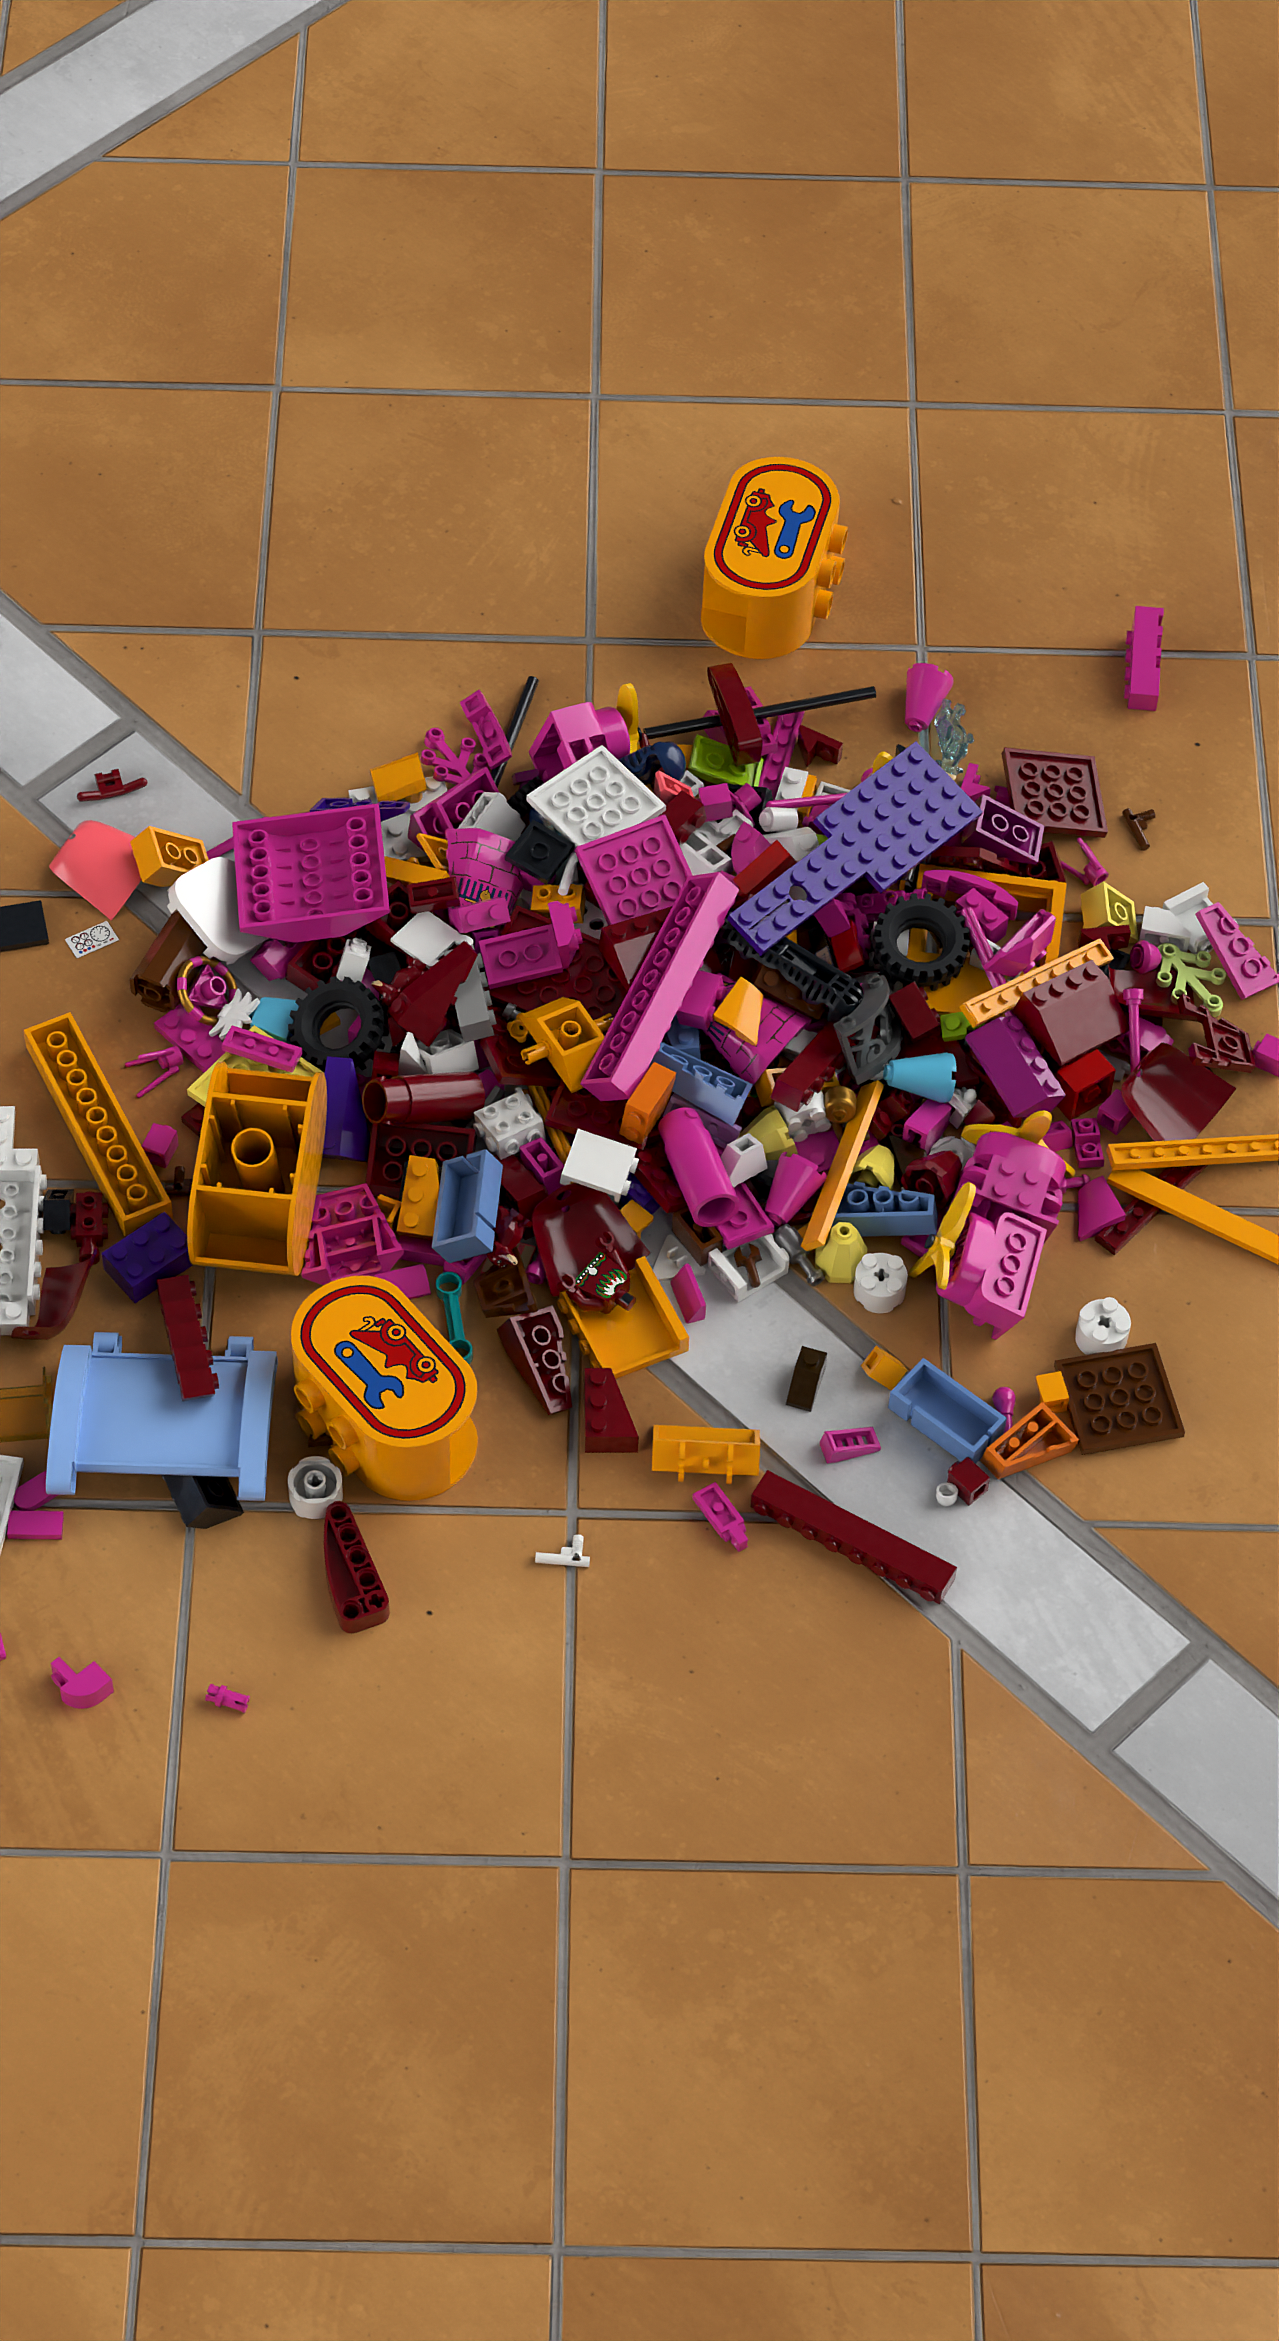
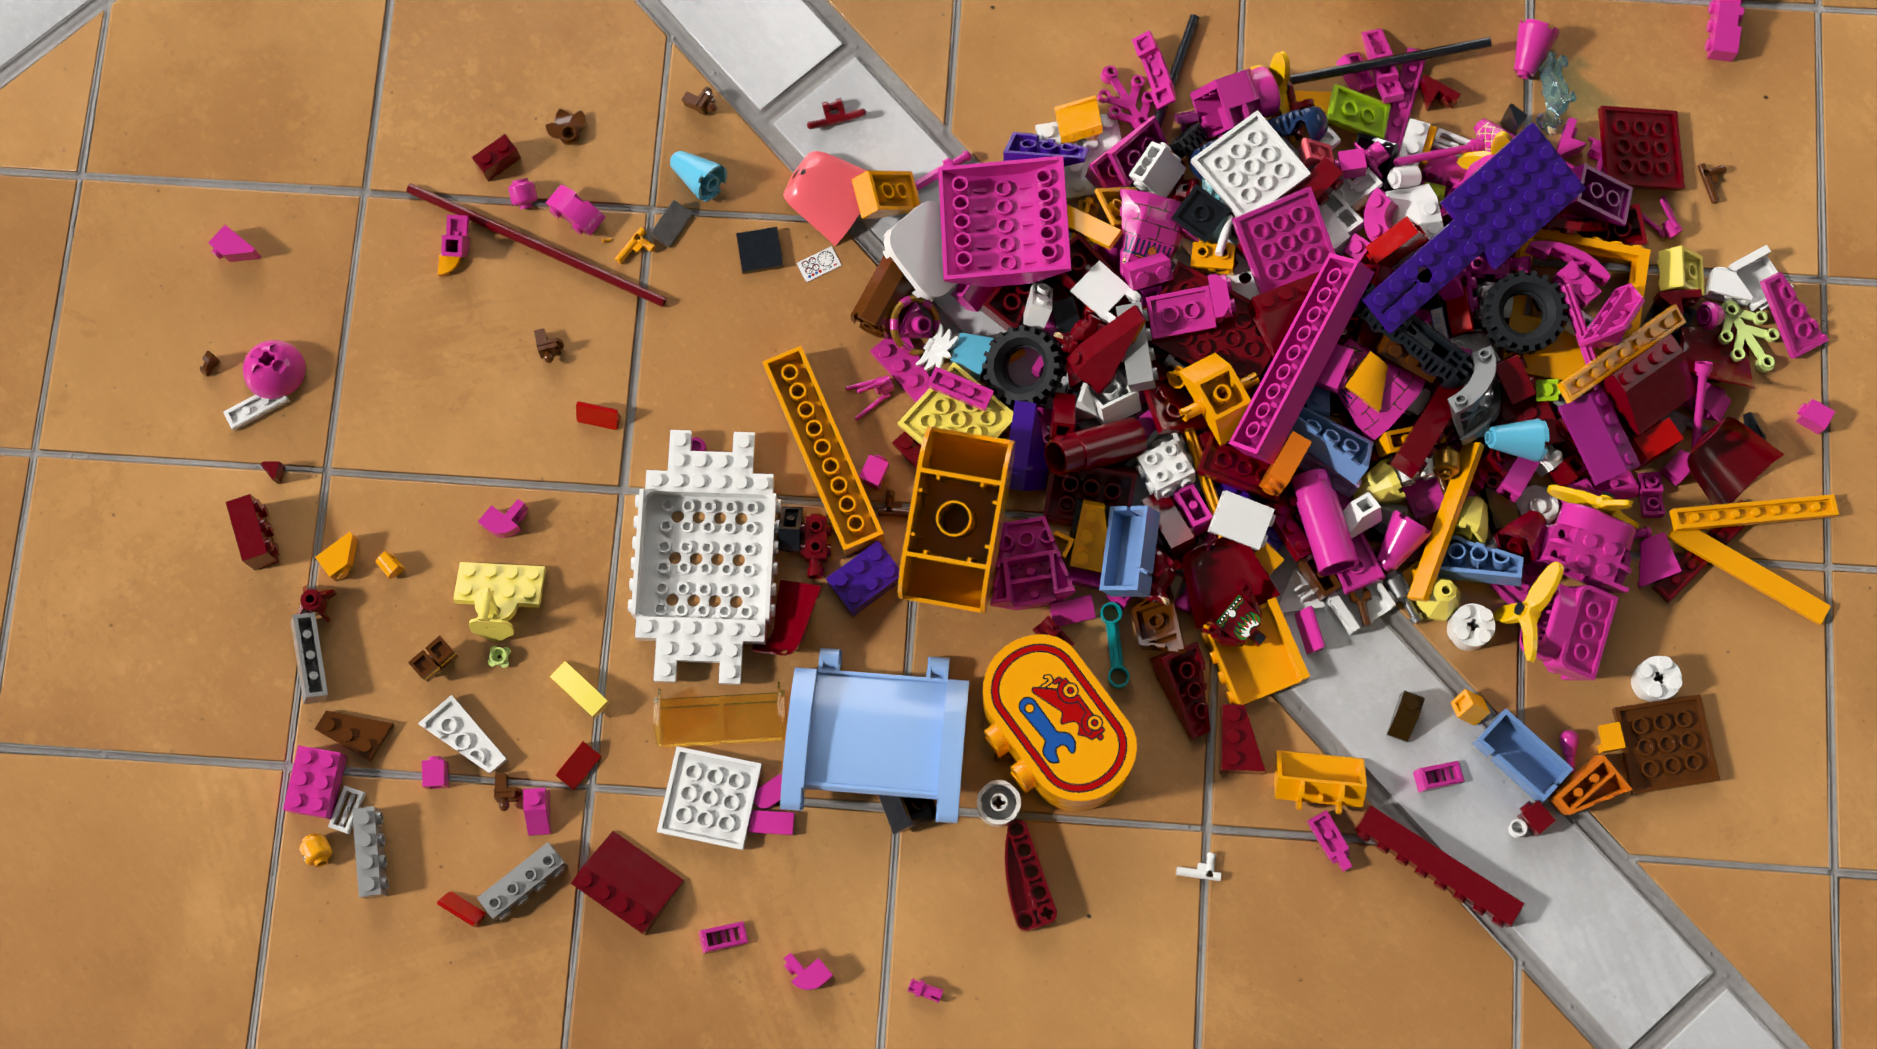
camera: 10 degrees right, 20 degrees up
dark red brick [156,1275,219,1401] -> none
dark red slope [406,876,461,914] -> none
dark red beam [707,663,763,767] -> none
dark red wing [1177,994,1256,1073] -> none

